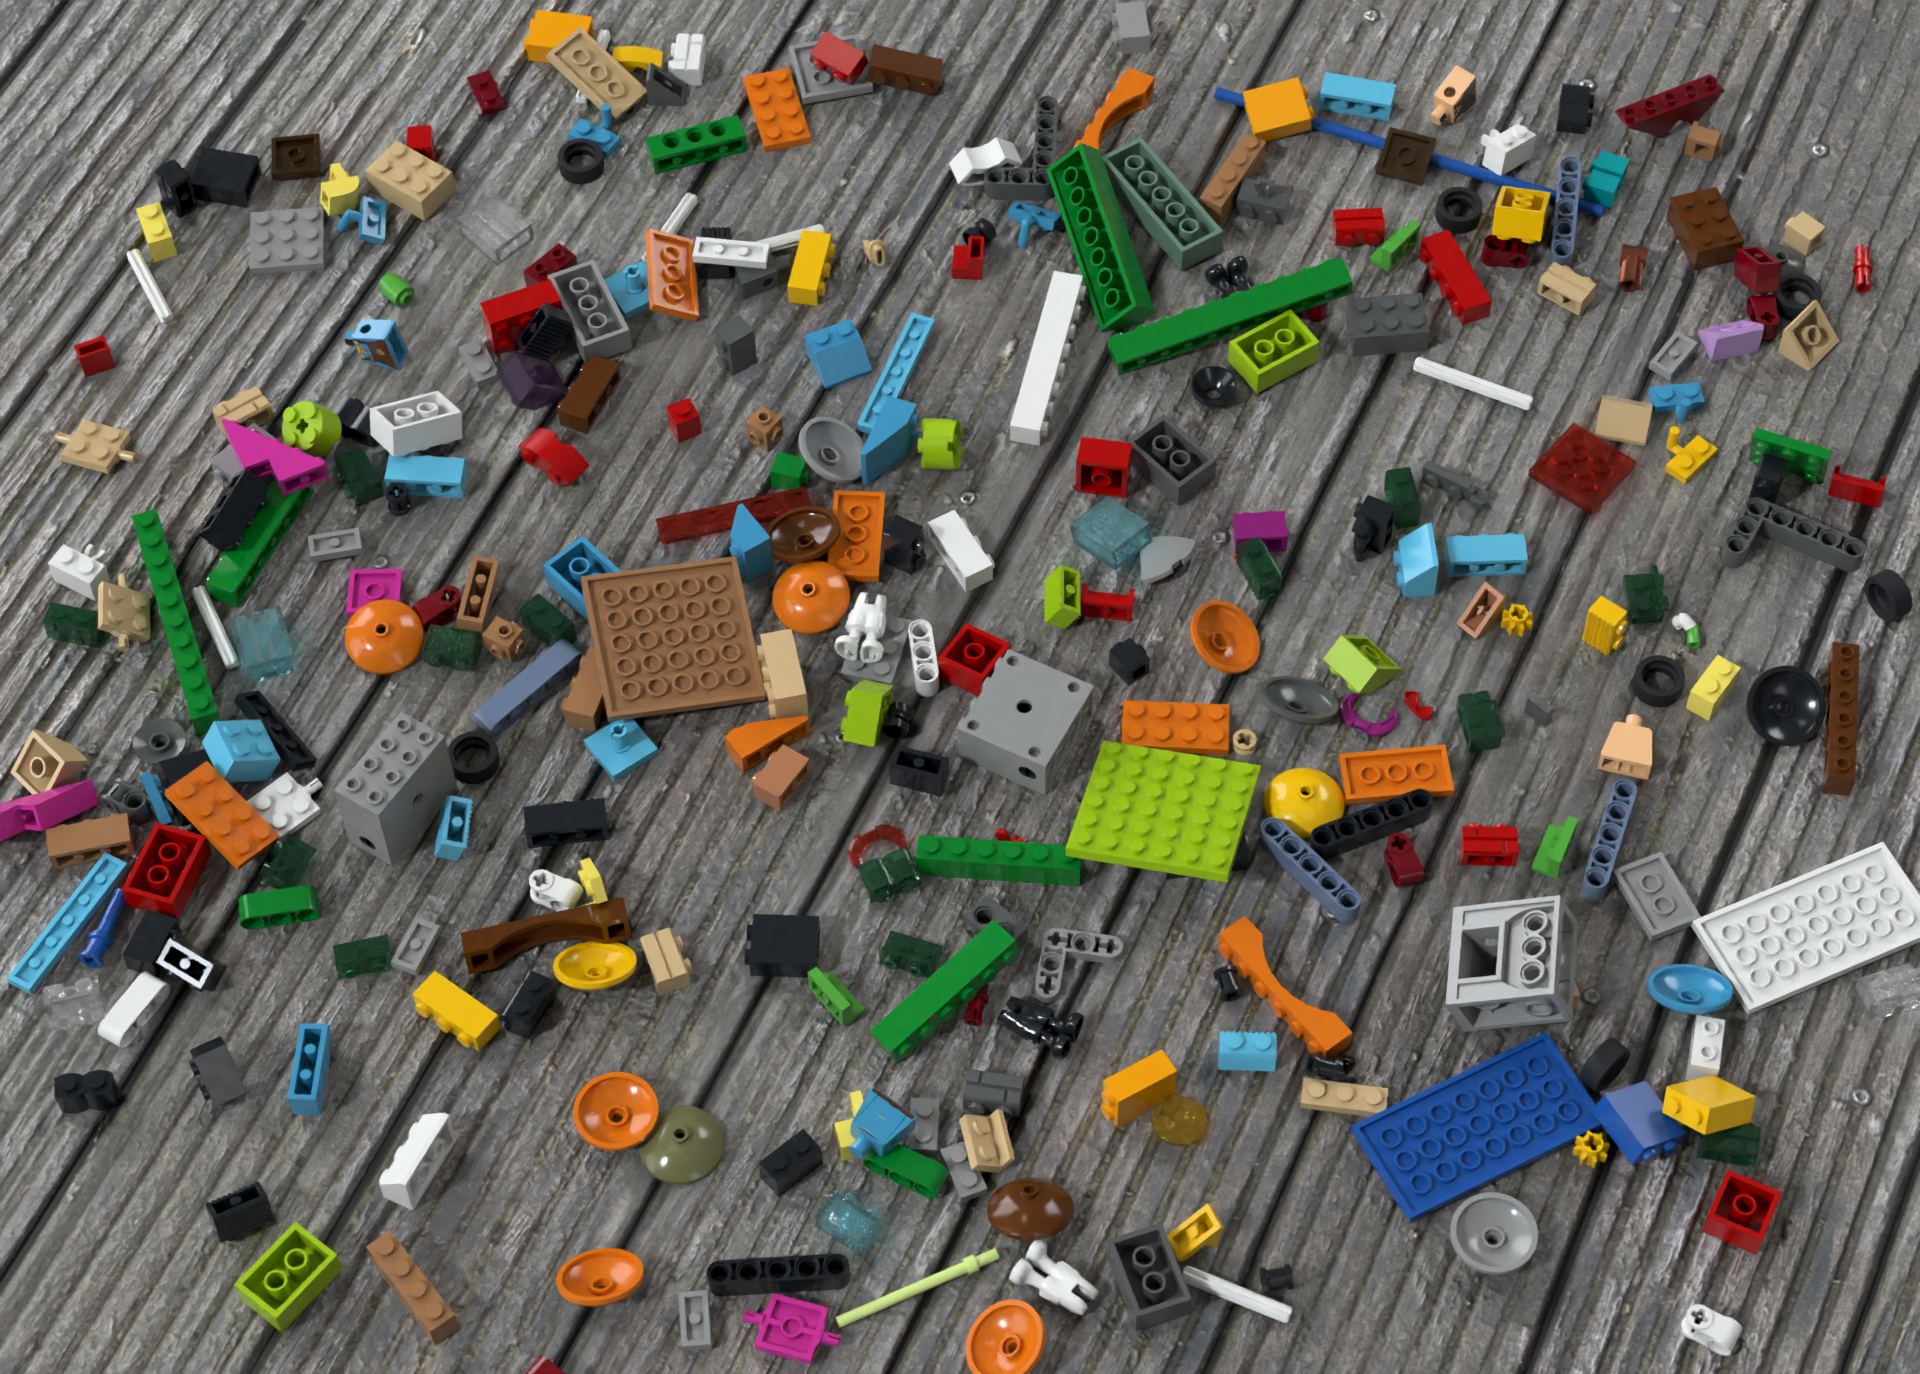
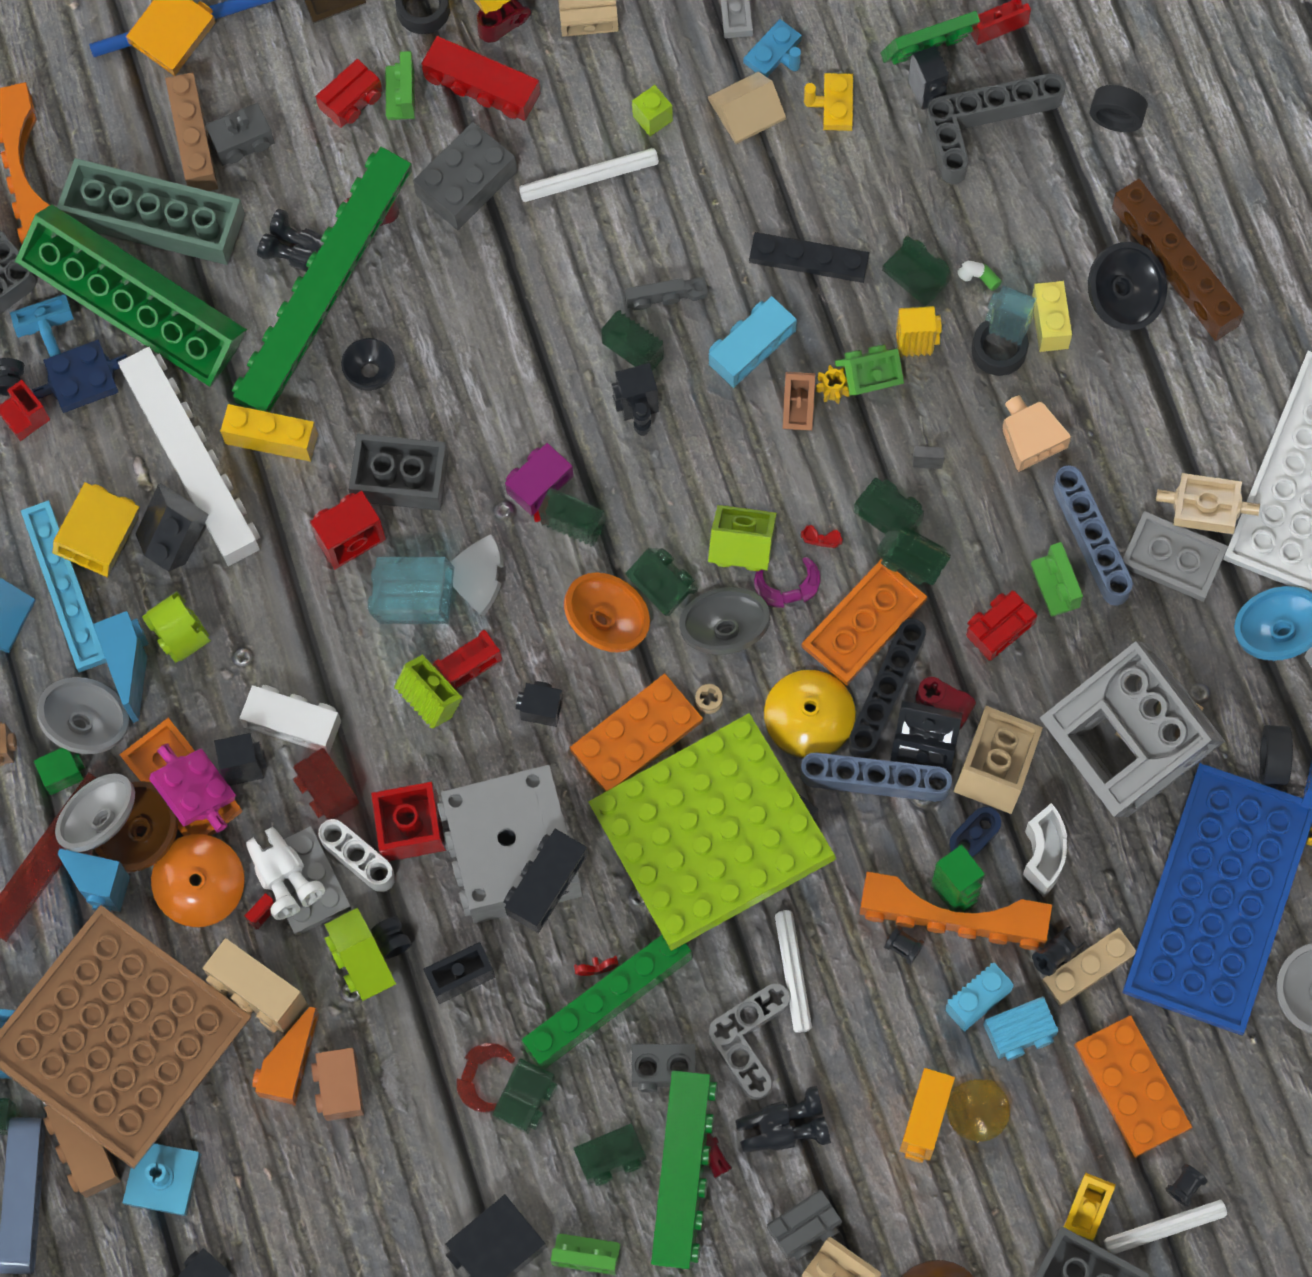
camera: 40 degrees left, 15 degrees up
lime brick [1228,309,1320,393] -> none
medium azure slope [1393,523,1439,598] -> none
clear red plate [1528,422,1637,515] -> none
none -> dark blue plate [32,339,128,413]
none -> yellow brick [52,482,140,578]
none -> light grey dish [55,773,135,852]
none -> black slope [136,483,209,572]
none -> dark pink plate [149,743,236,833]
none -> yellow brick [220,404,318,462]
none -> red tile [244,893,275,930]
none -> clear red brick [292,748,359,820]
none -> black brick [503,828,588,934]
none -> clear green bracket [625,548,698,616]
none -> lime brick [632,85,673,137]
none -> black plate [749,232,869,283]
none -> white axle [775,910,812,1033]
none -> bright green bracket [835,344,904,395]
none -> clear green brick [876,521,951,585]
none -> black slope [890,701,963,773]
none -> green brick [931,844,985,913]
none -> dark blue plate [949,807,1001,859]
none -> tan slope [953,706,1043,814]
none -> medium azure brick [983,996,1058,1061]
none -> clear light blue brick [985,285,1037,345]
none -> white brick [1023,803,1067,897]
none -> orange plate [1074,1015,1192,1158]
none -> tan plate [1156,473,1260,534]

